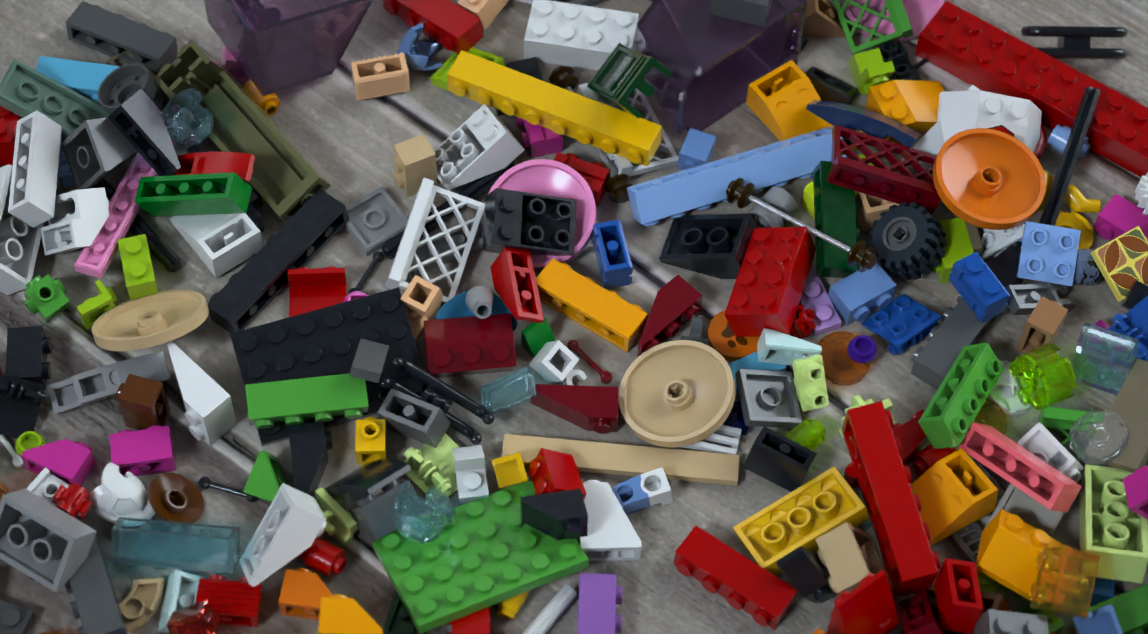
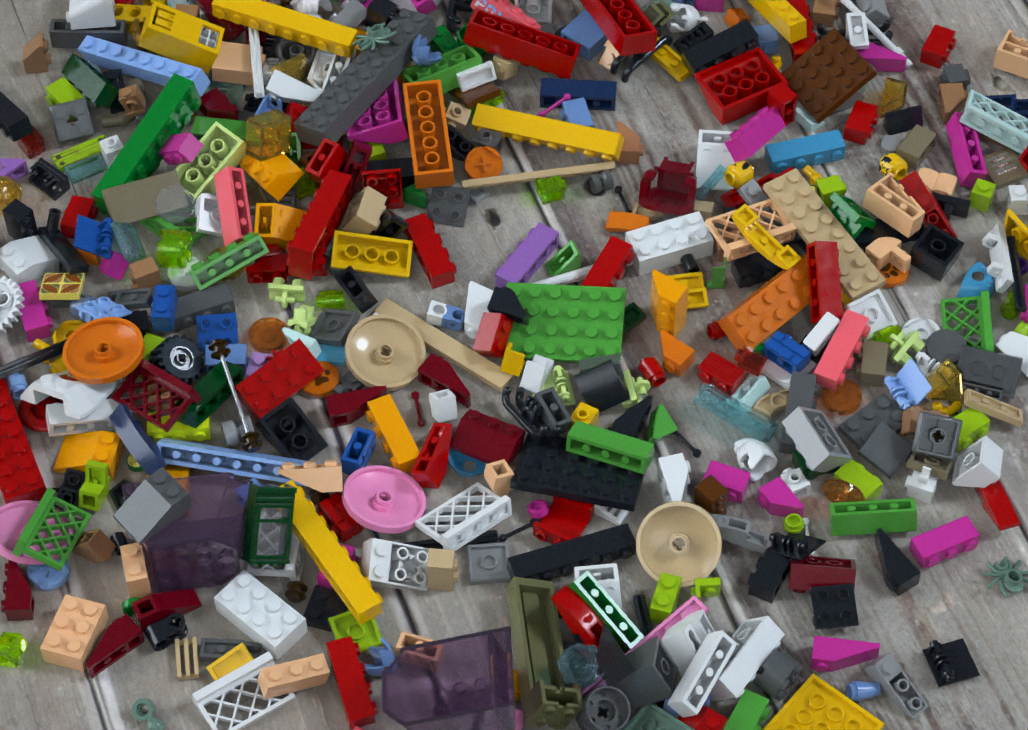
camera: 145 degrees left, 5 degrees down
bright green brick [23,274,70,323] -> none
red gear [52,483,92,519] -> none
reddish brown dish [148,472,204,526] -> none
white slope [239,483,326,587] -> none
dark grey tile [350,339,389,383] -> none
clear light blue helmet [394,481,455,544] -> none
light grey cone [465,286,494,319] -> none
clear light blue tile [480,366,536,414] -> none
black slope [482,188,576,256] -> none
dark purple plate [847,335,877,364] -> none
none -> light nougat slope [278,460,343,493]

